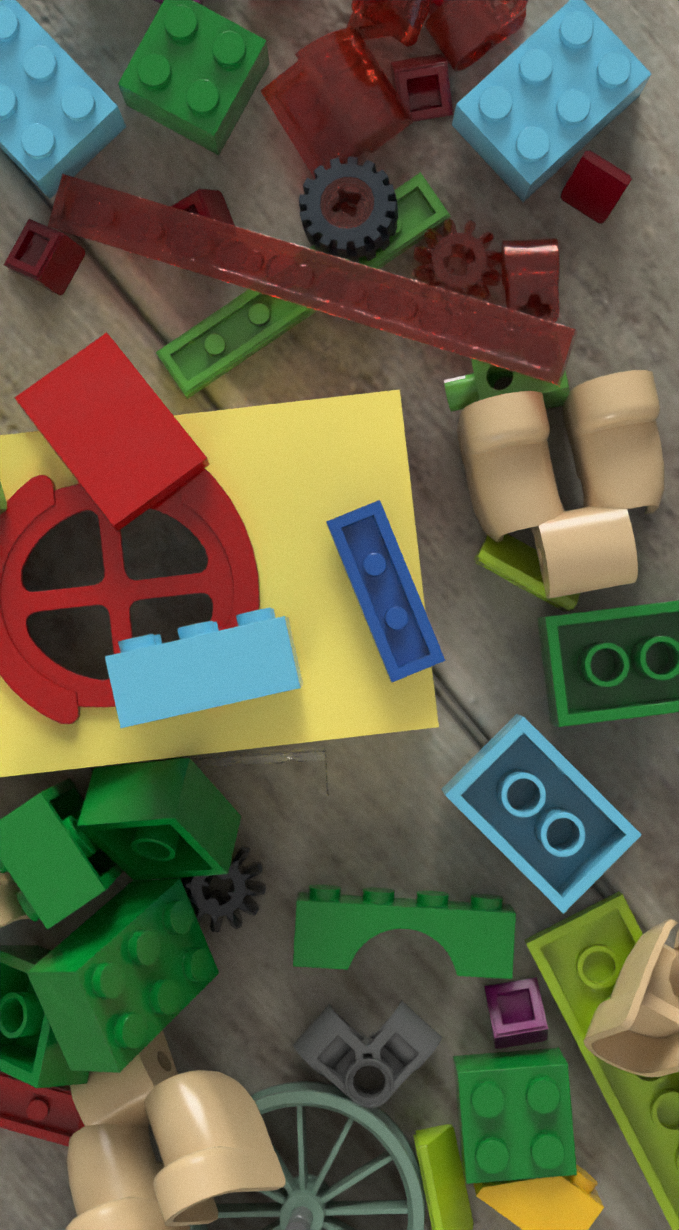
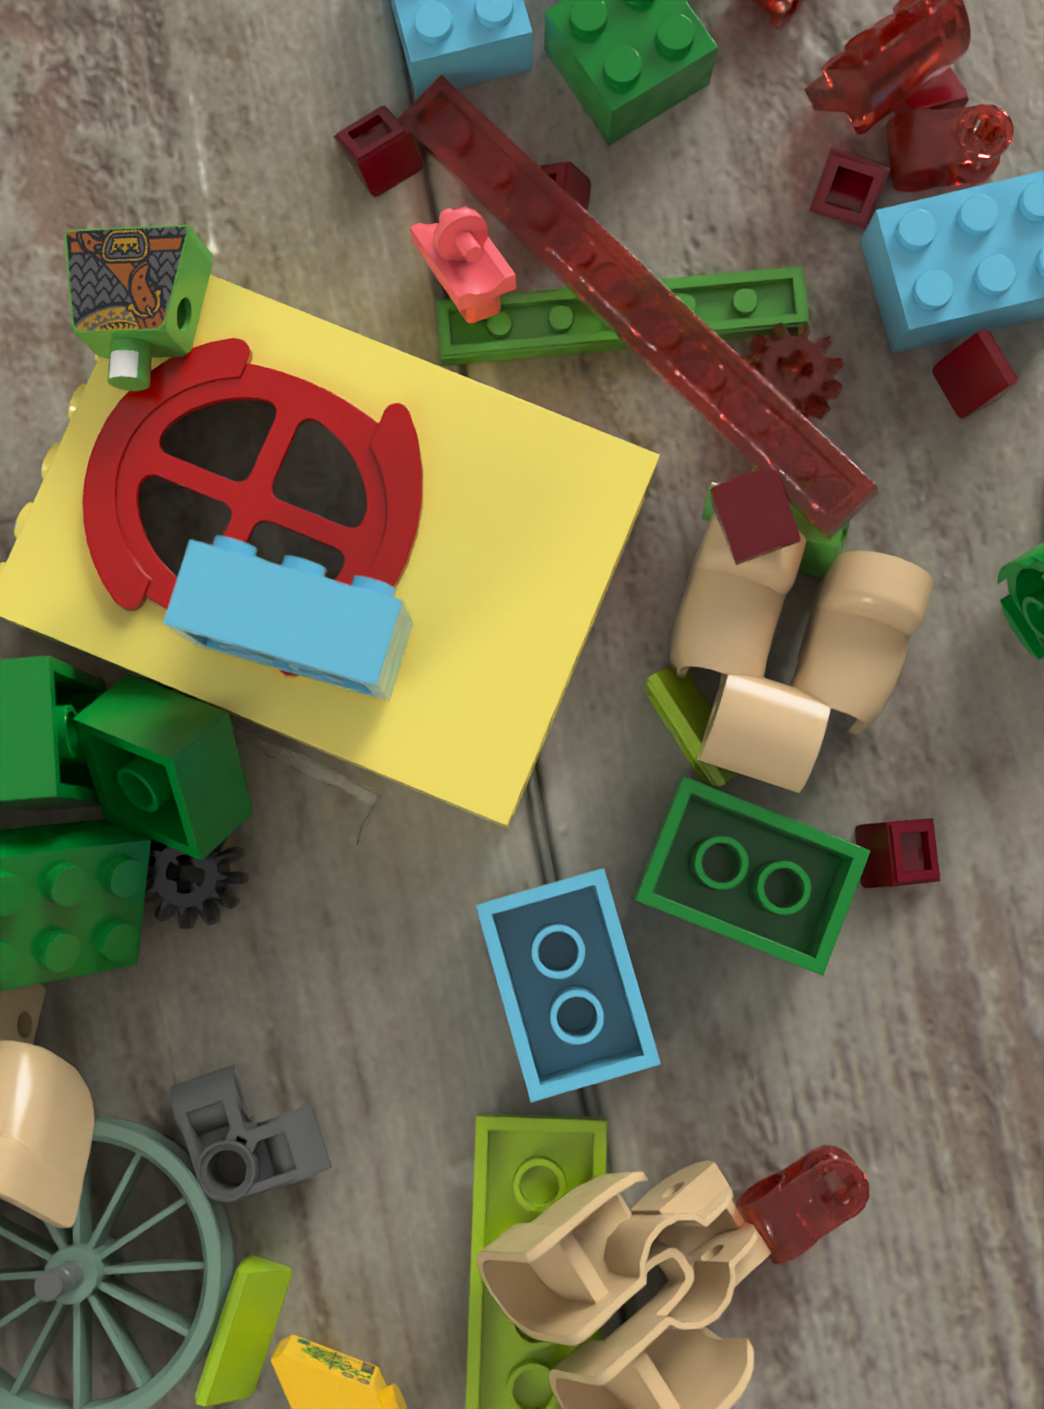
camera: 25 degrees right, 5 degrees down
red tile [14,332,209,532] -> none
clear red brick [260,28,414,178] -> none
green arch [293,884,516,979] -> none
black wheel [299,156,398,265] -> none
blue plate [326,500,446,682] -> none
green brick [453,1047,577,1184] -> none
magenta slope [484,977,548,1049] -> none
clear red piece [501,238,560,343] -> none
none -> coral hips [410,206,517,323]
none -> dark red slope [710,464,801,565]

